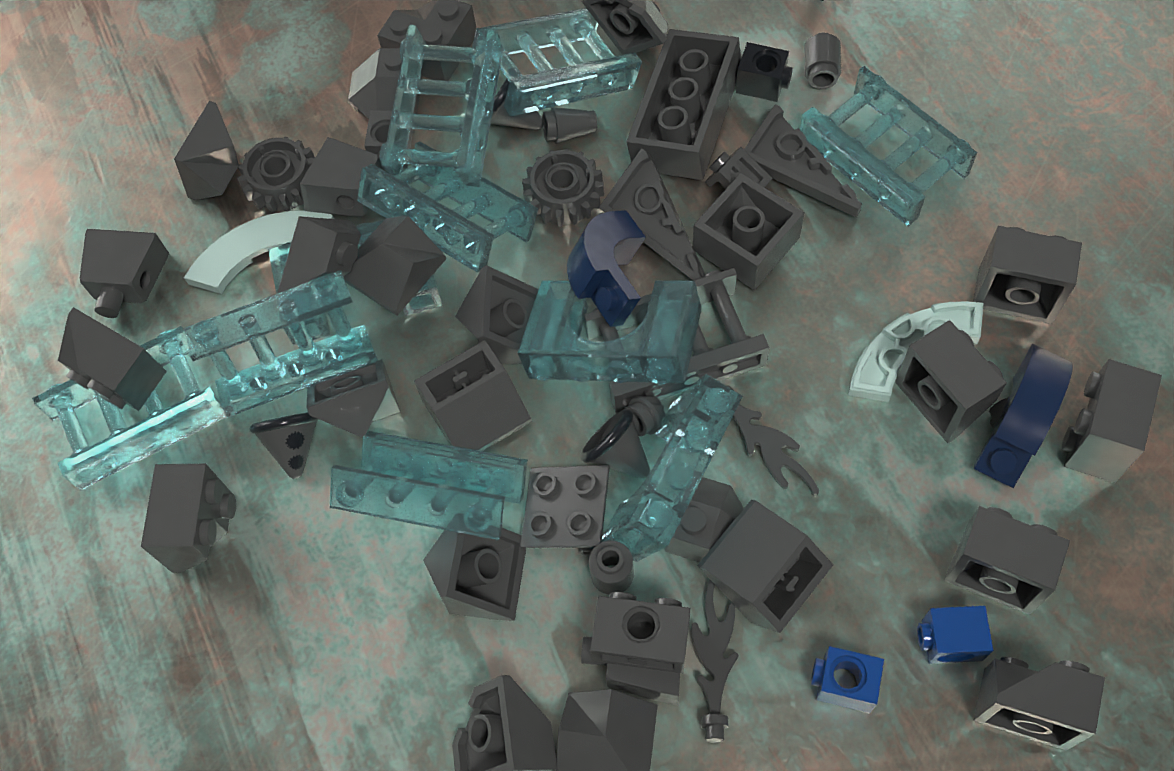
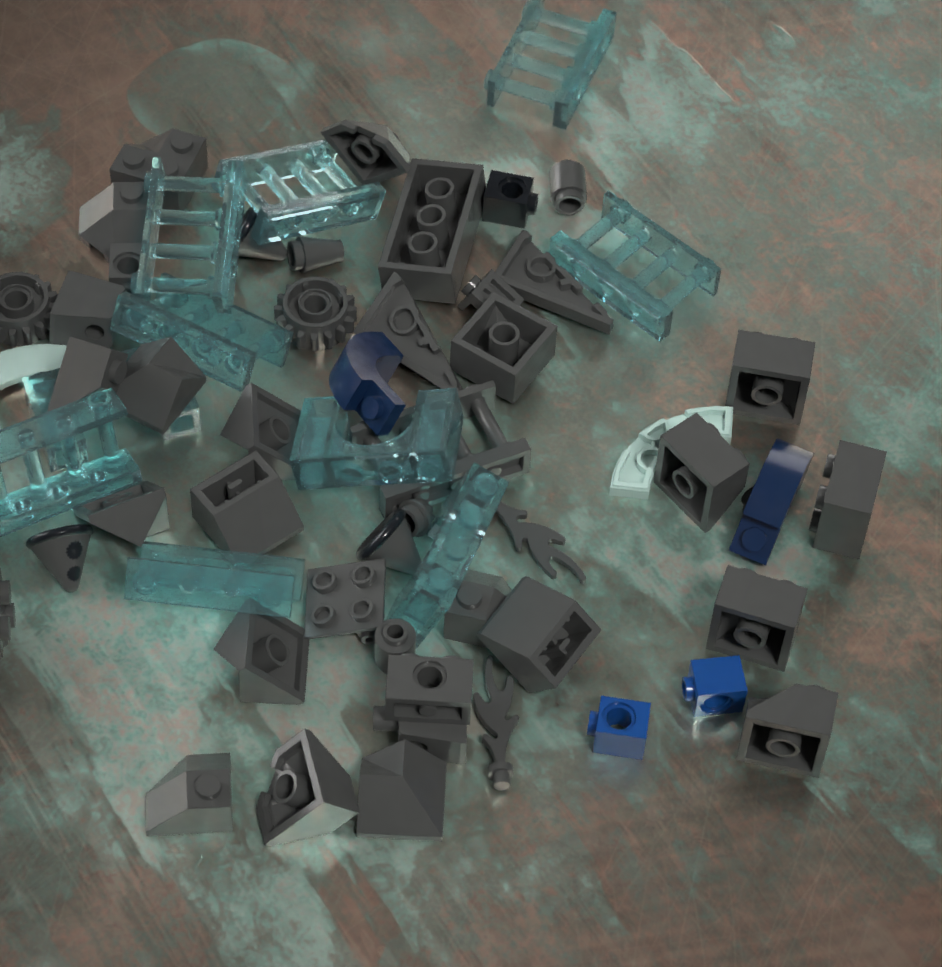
camera: 15 degrees left, 10 degrees down
none -> dark grey slope [146,753,233,836]

